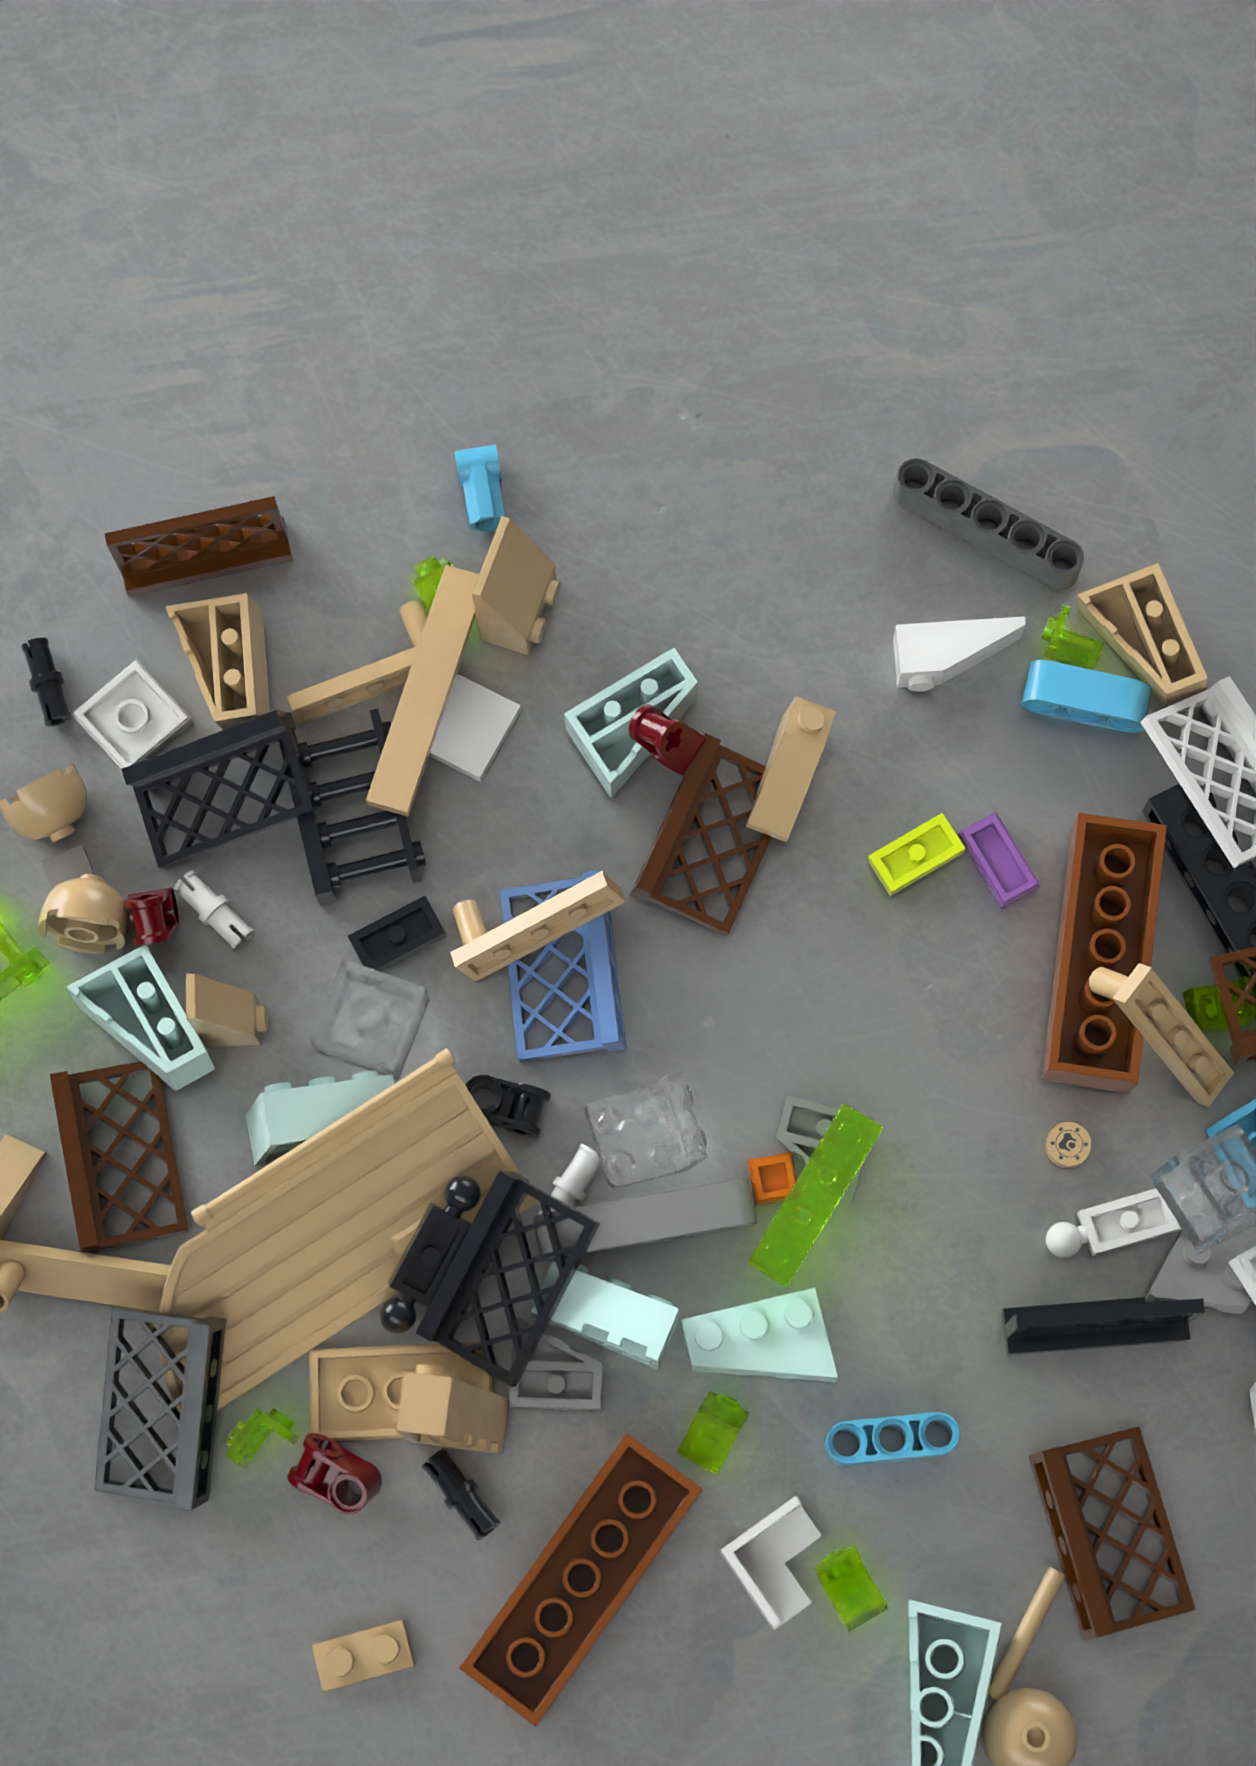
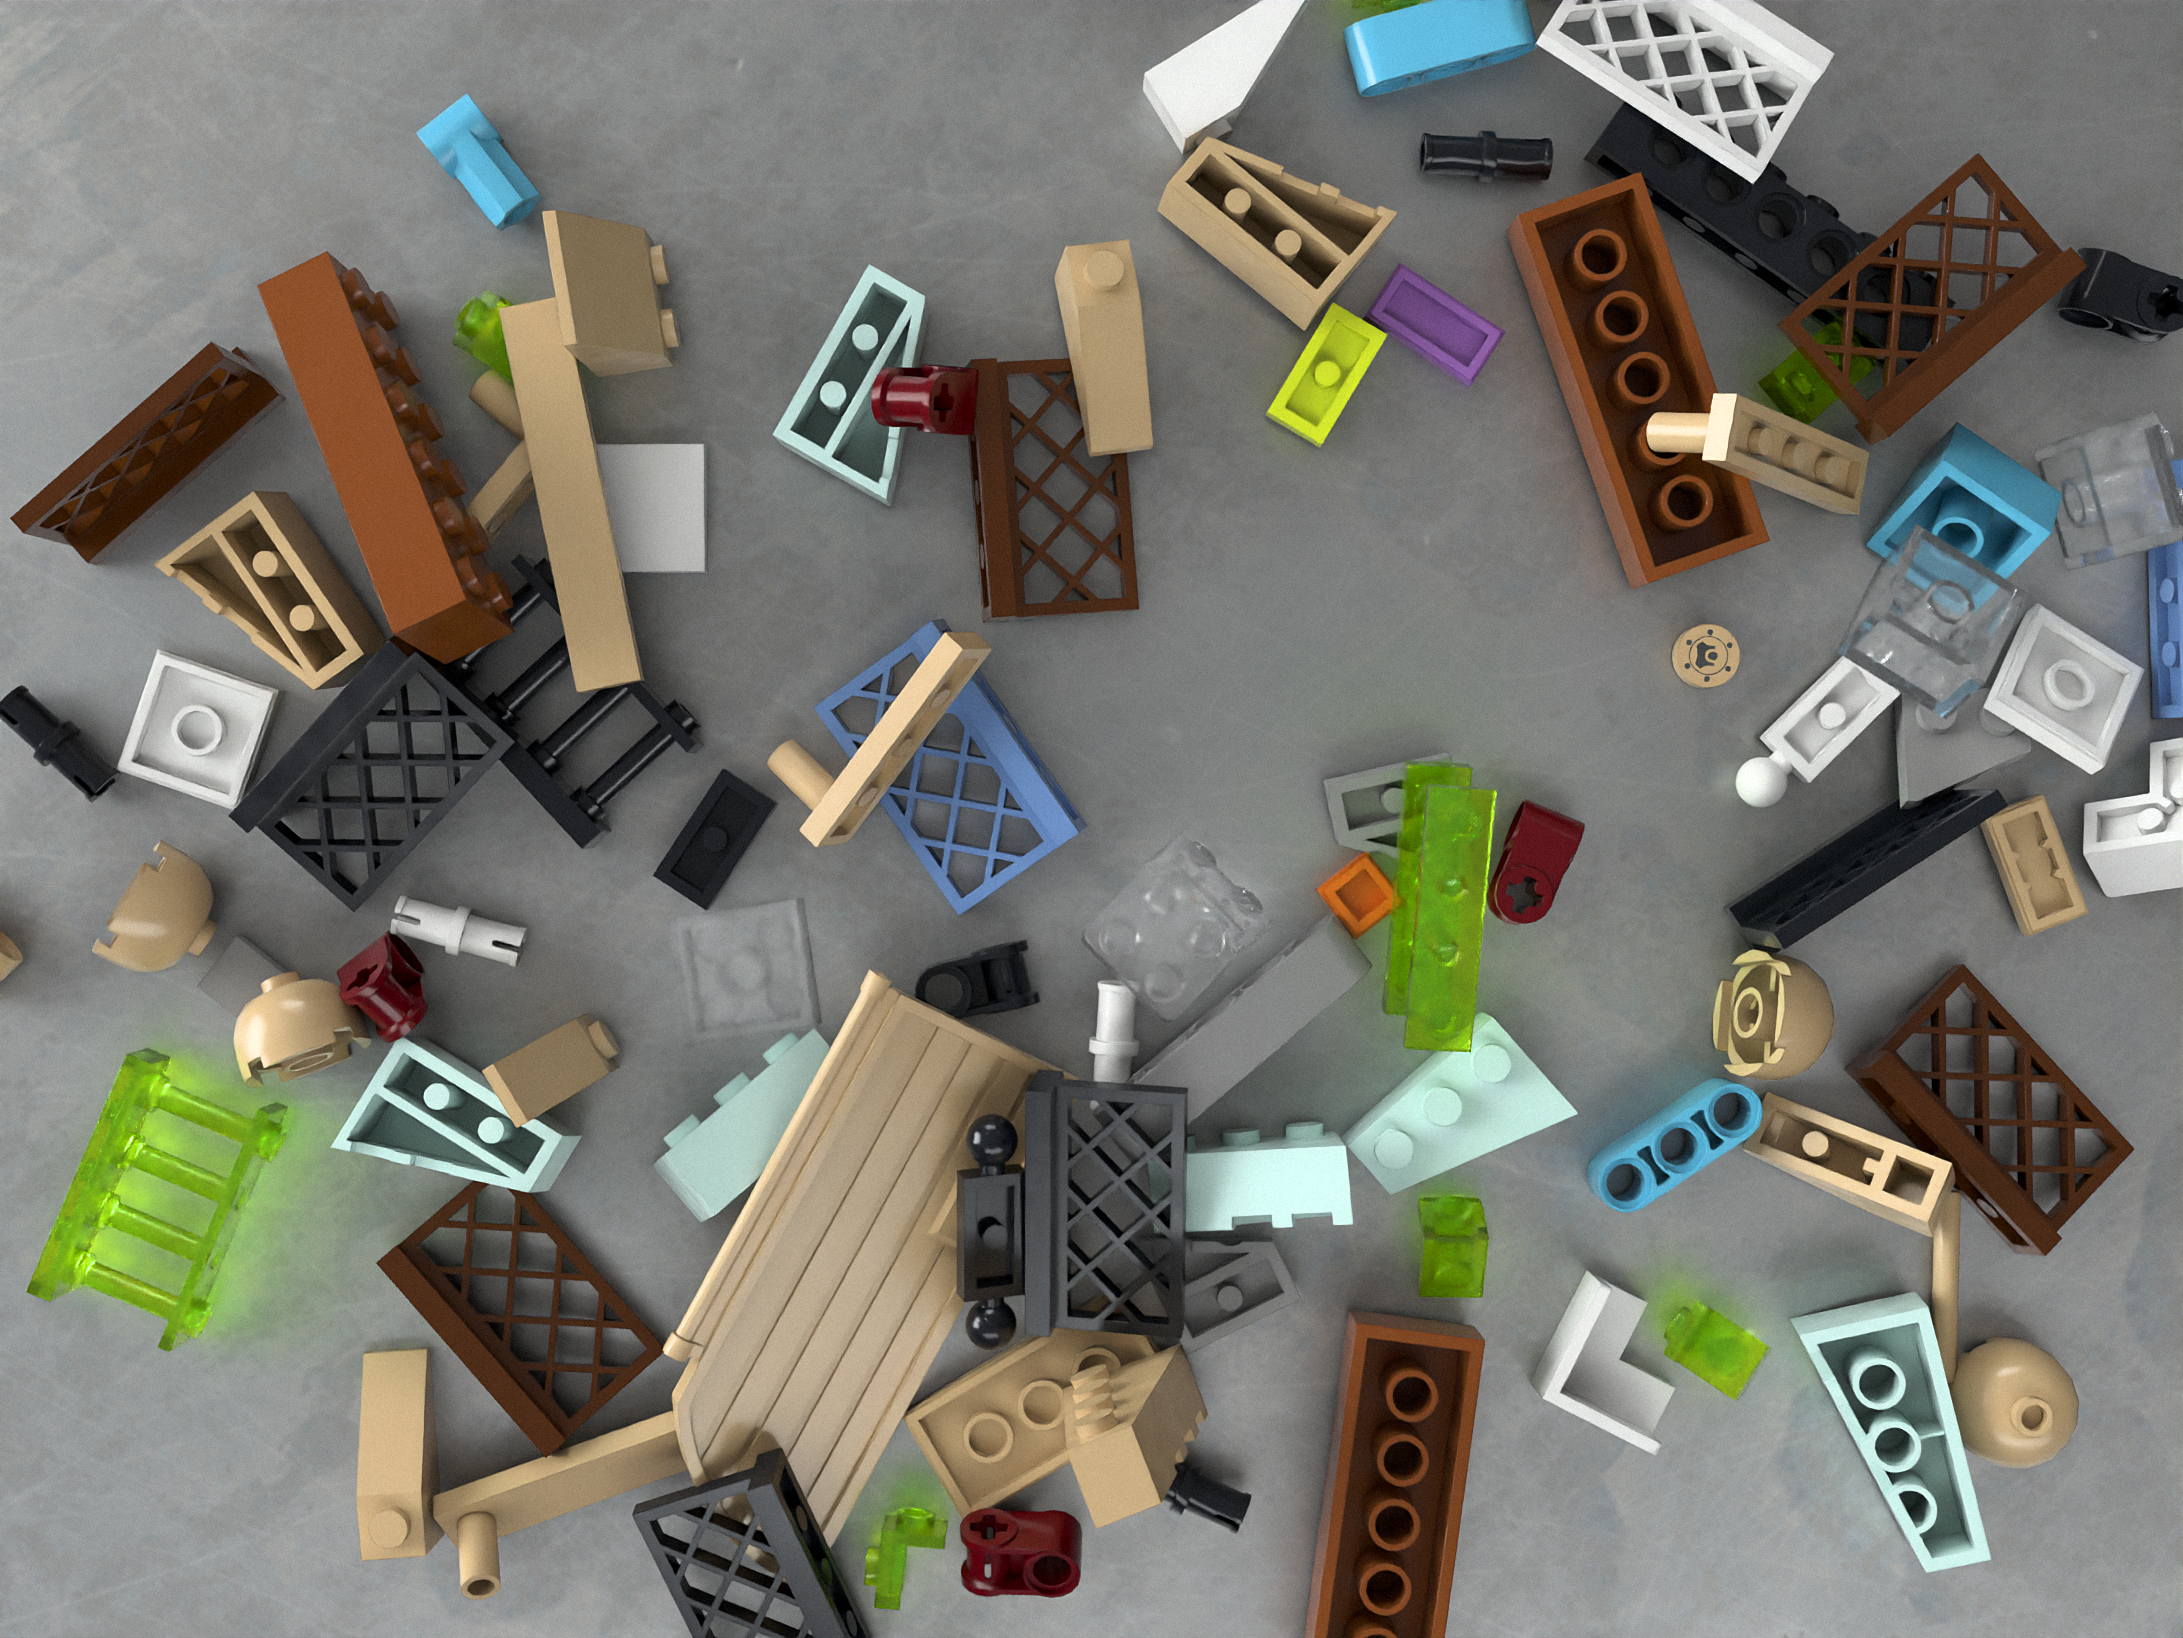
camera: 35 degrees left, 15 degrees up
none -> dark orange brick [257,251,515,665]
none -> tan wedge [1157,136,1398,331]
none -> black pin [1419,130,1553,183]
none -> dark red piece [1487,799,1585,925]
none -> tan cylinder [1713,949,1836,1080]
none -> tan slope [1742,1092,1956,1238]
none -> tan plate [1980,794,2089,936]

